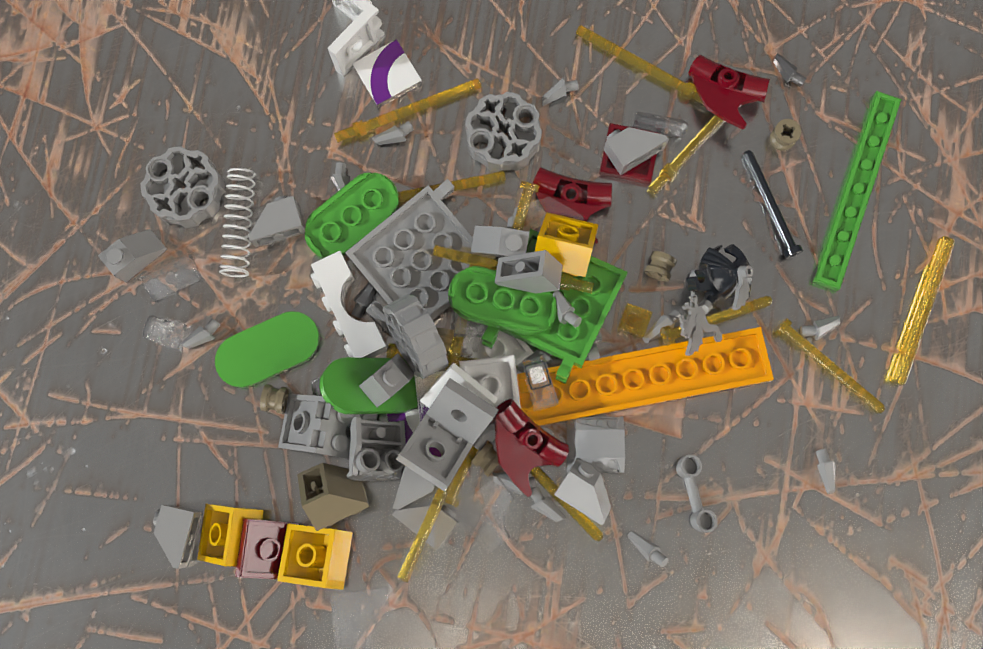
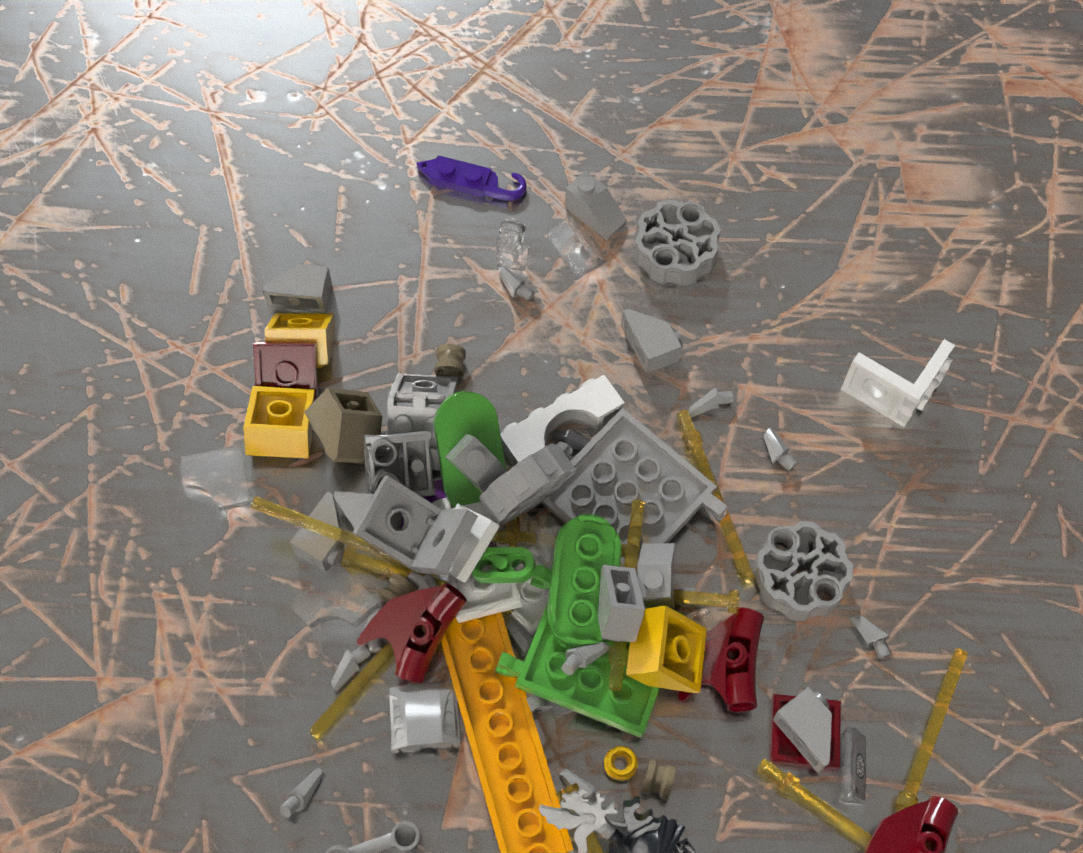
camera: 80 degrees right, 15 degrees down
bright green tile [215,311,320,388] -> none
white piece [219,168,256,277] -> none
bright green tile [304,172,399,257] -> none
clear yellow bar [334,78,482,143] -> none
tile [352,39,422,108] -> none
clear leg [522,356,559,412] -> none
light grey slope [554,458,611,525] -> none
clear yellow plate [617,303,653,339] -> none
none -> dark purple plate [416,155,527,201]
none -> bright green plate [471,547,536,583]
none -> yellow plate [604,746,638,781]

